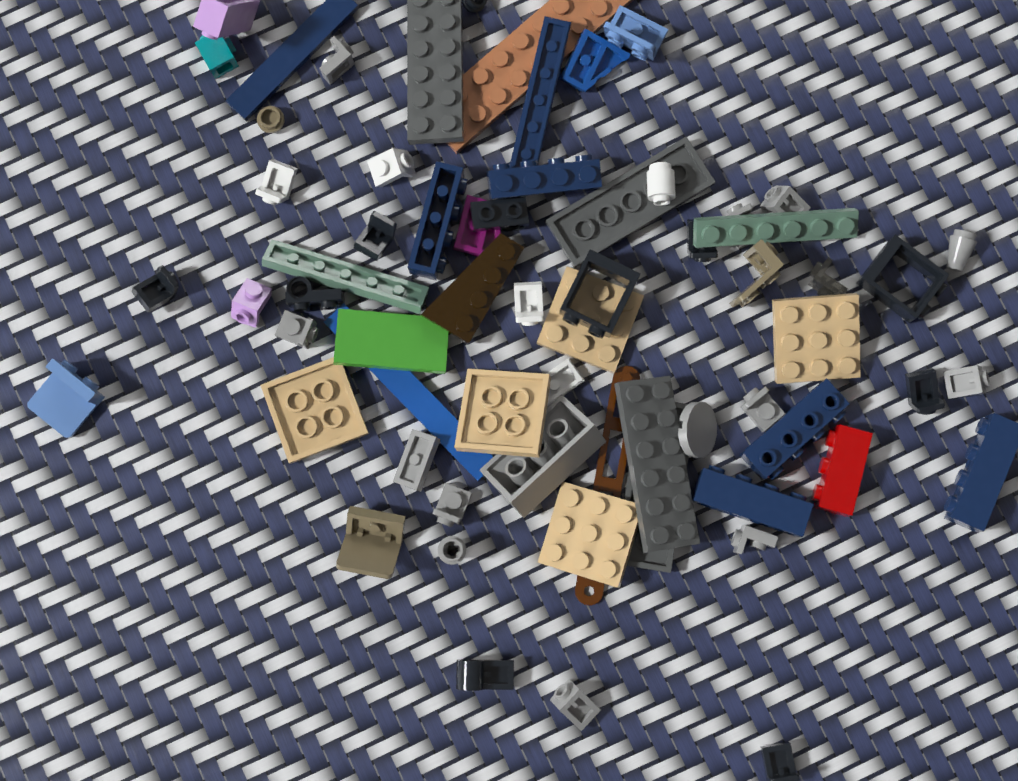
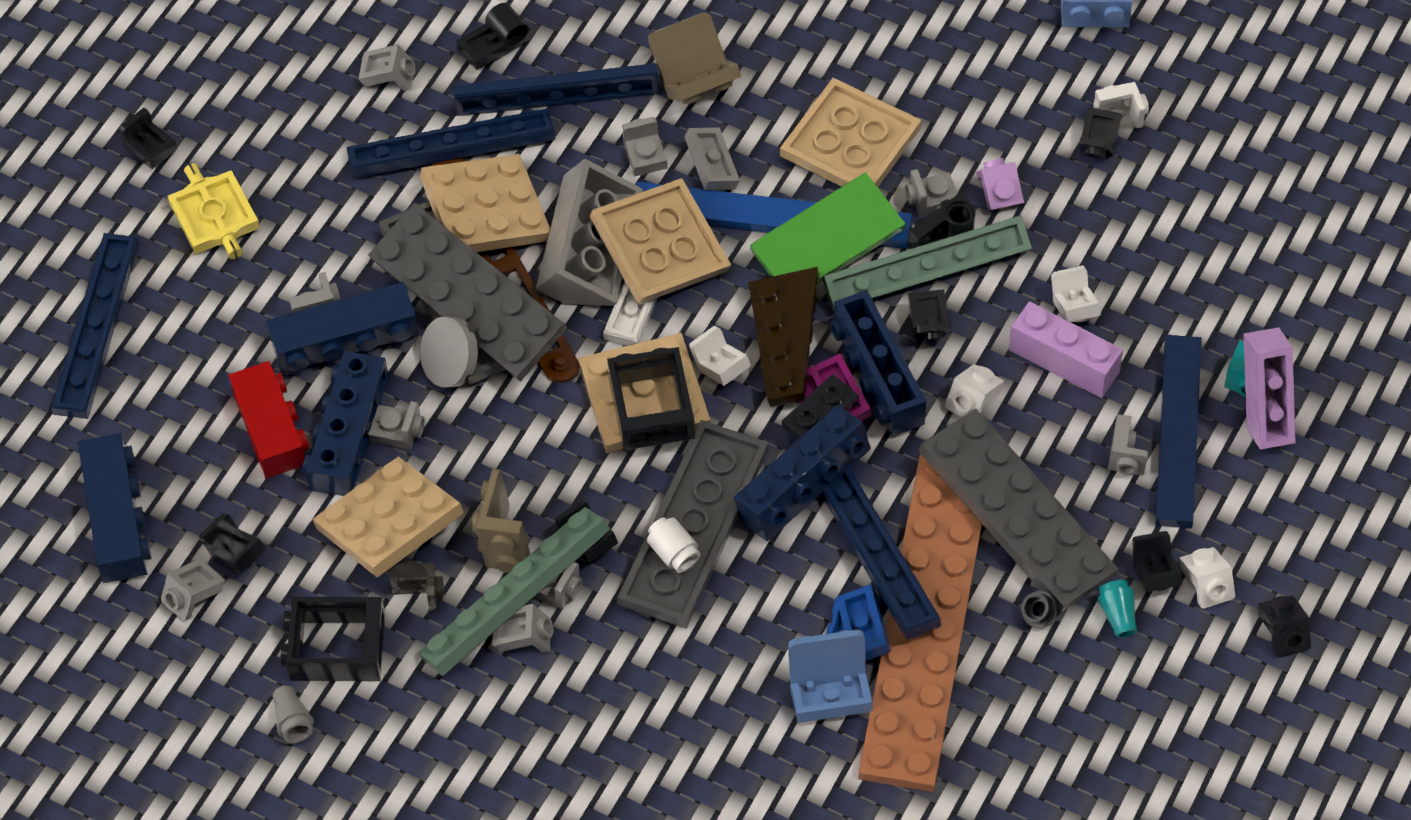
camera: 140 degrees right, 25 degrees down
dark tan plate [257,106,285,133] -> none
light grey cone [438,536,466,565] -> none
none -> dark blue tile [51,233,139,419]
none -> light yellow plate [167,163,260,259]
none -> dark blue tile [346,108,555,178]
none -> dark blue tile [453,63,659,116]
none -> lavender brick [1009,301,1123,398]
none -> white bracket [1093,82,1149,129]

